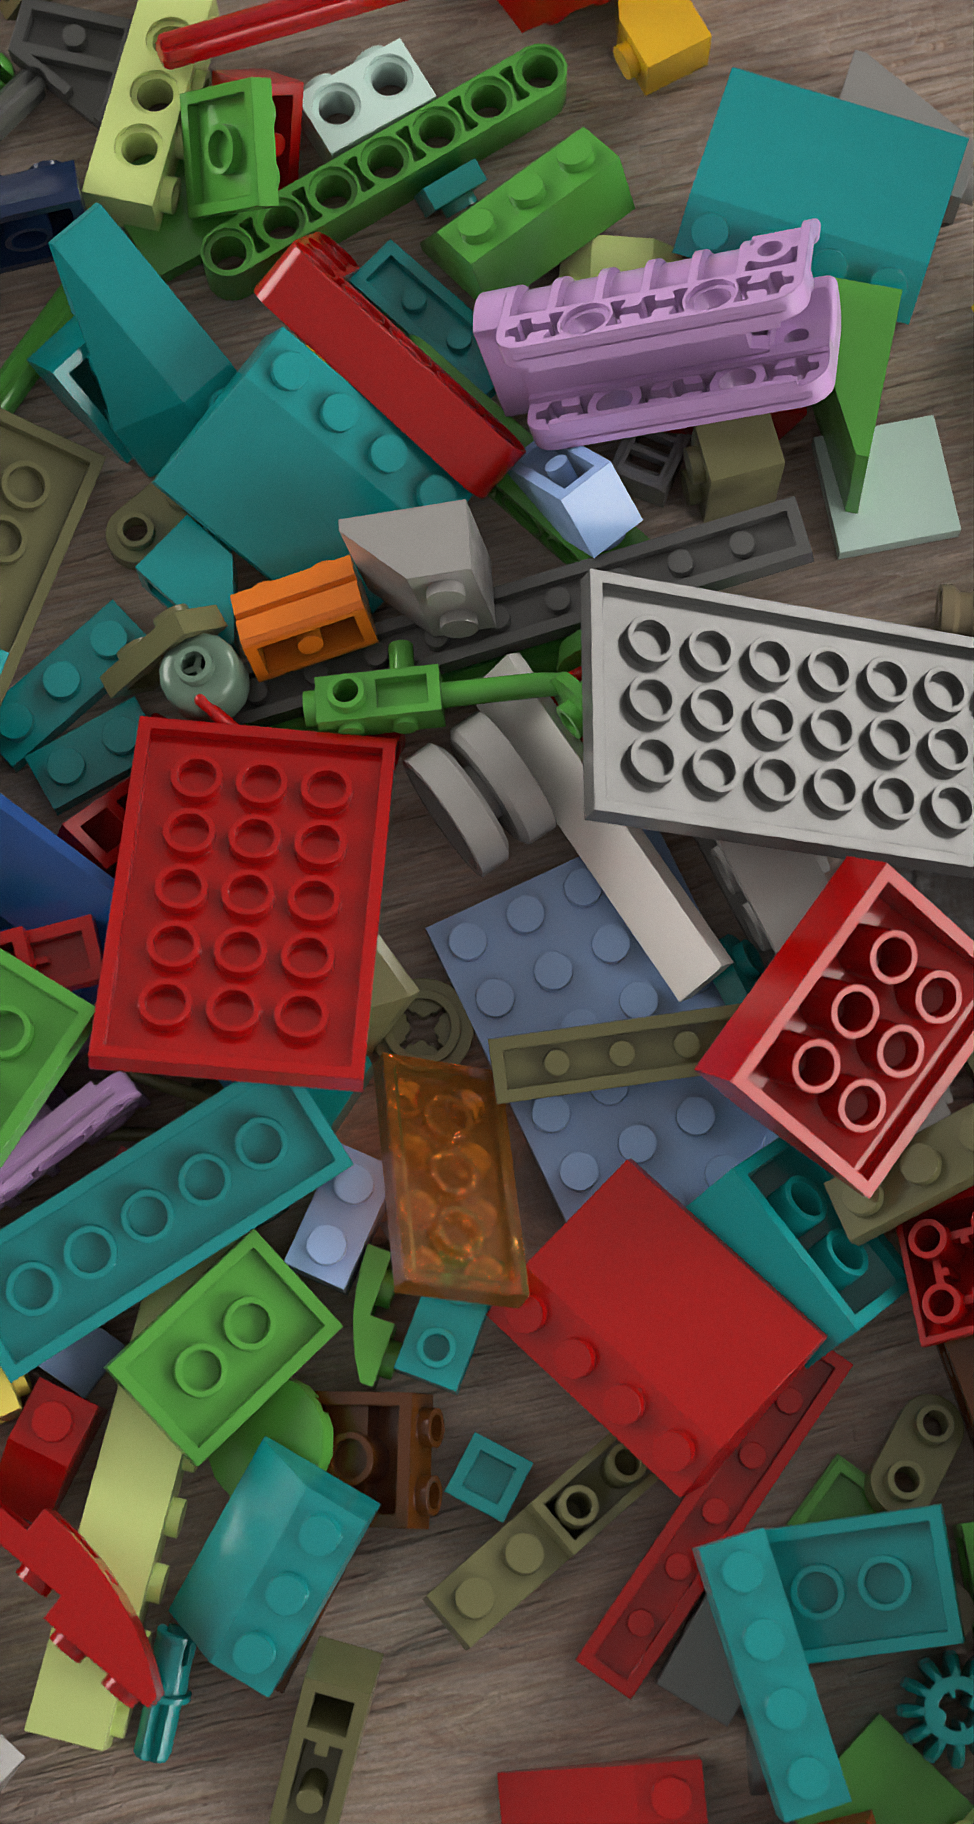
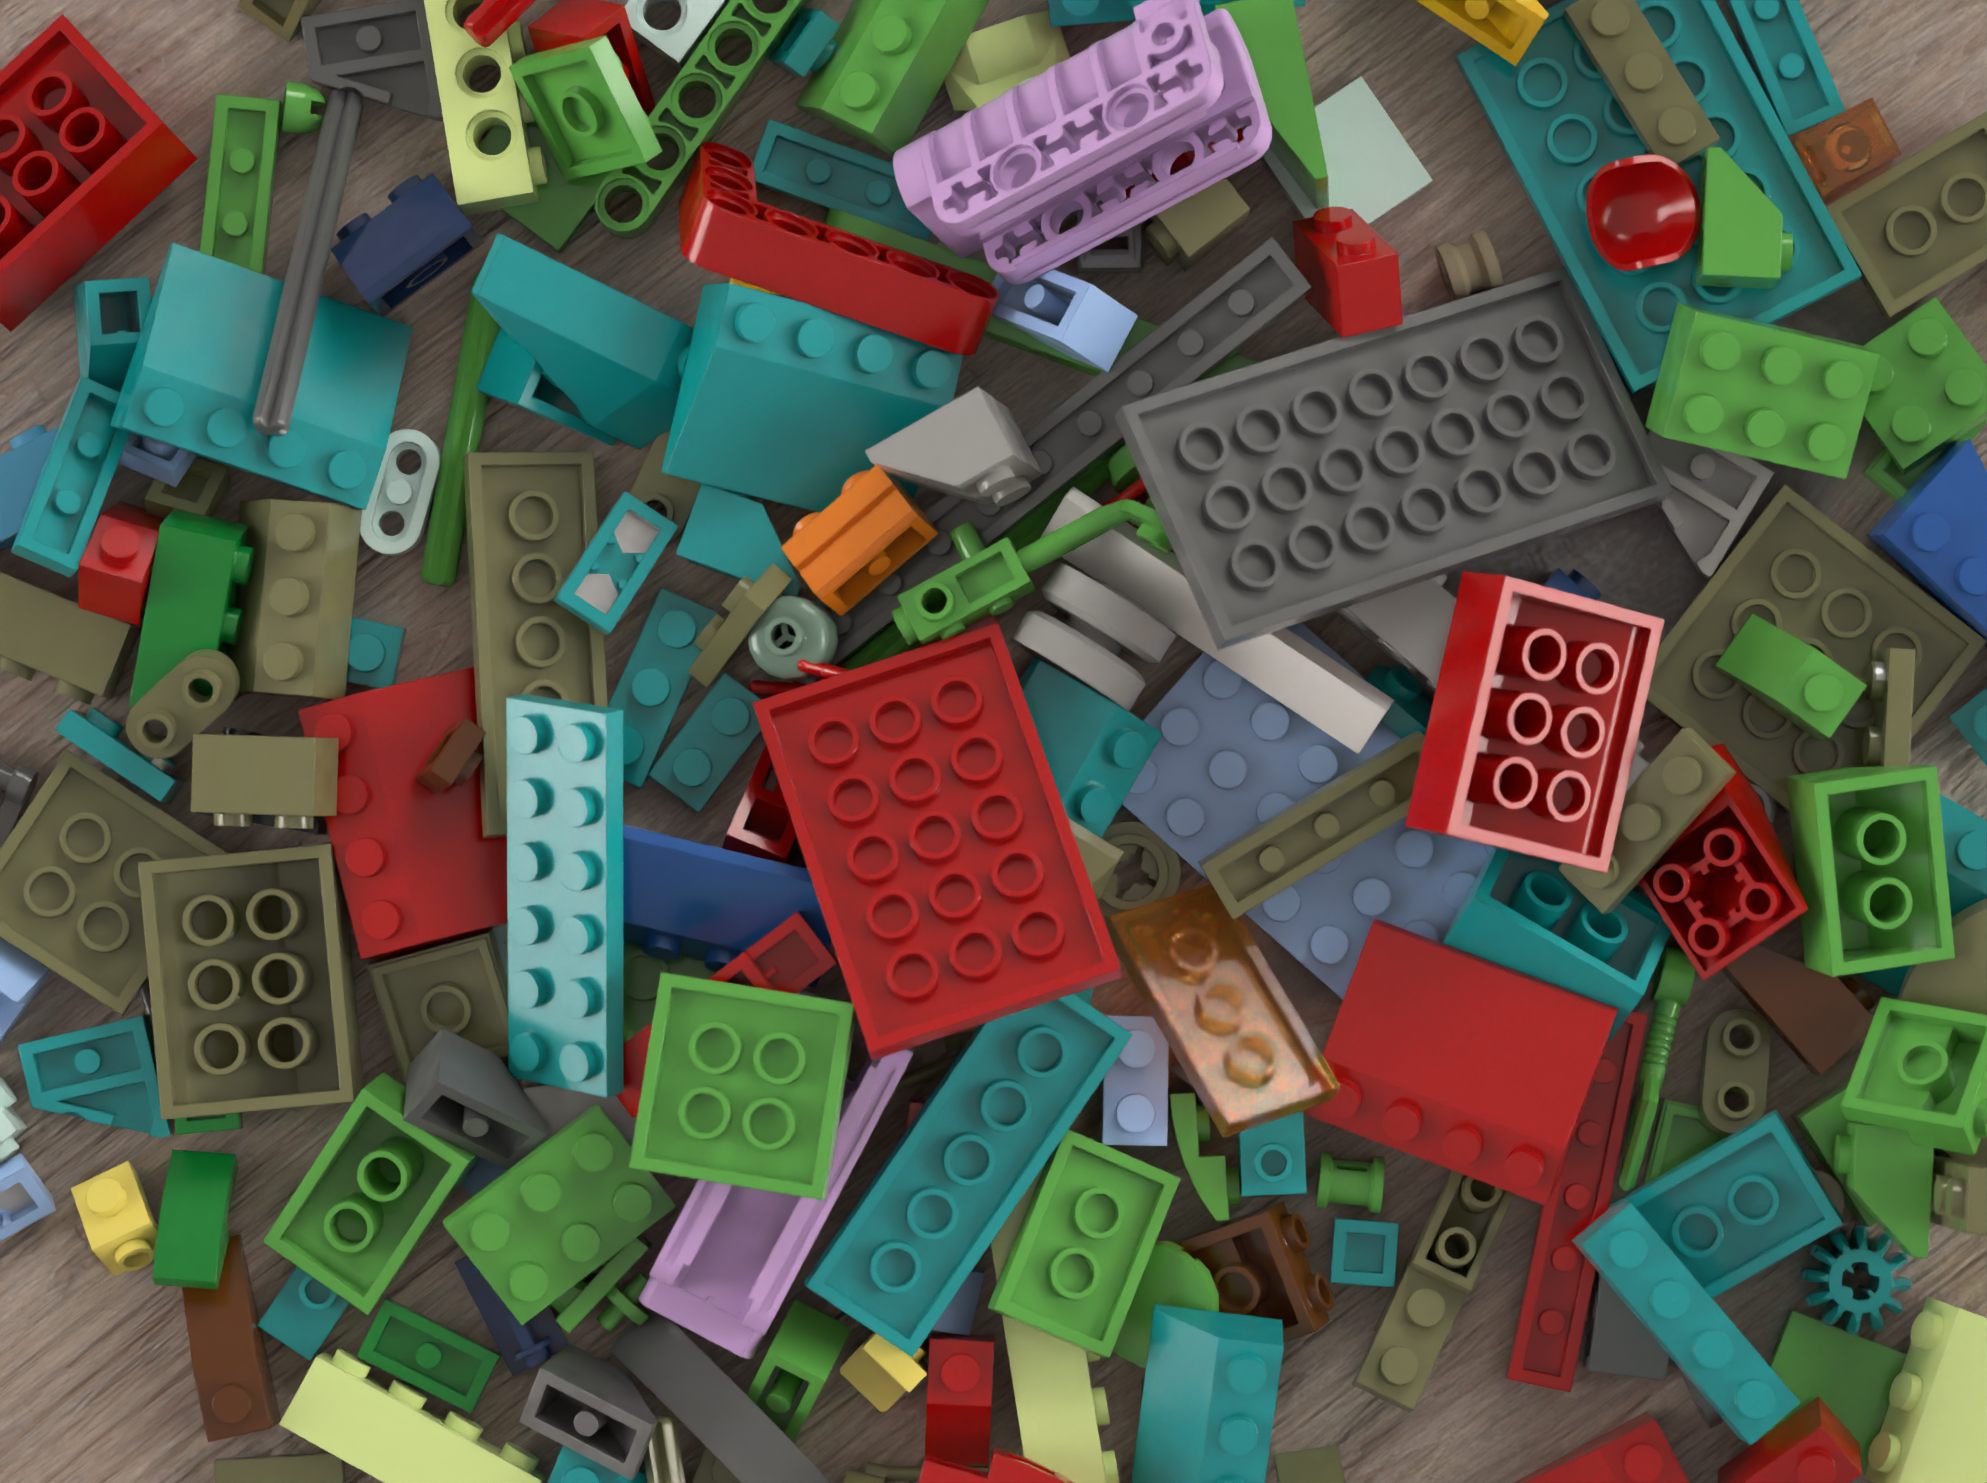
camera: 25 degrees left, 10 degrees up
none -> teal piece [553,491,678,636]
none -> teal slope [1020,657,1163,838]
none -> red brick [1292,206,1403,338]
none -> bright green bush [1315,1152,1385,1214]
none -> bright green piece [1618,945,1696,1192]

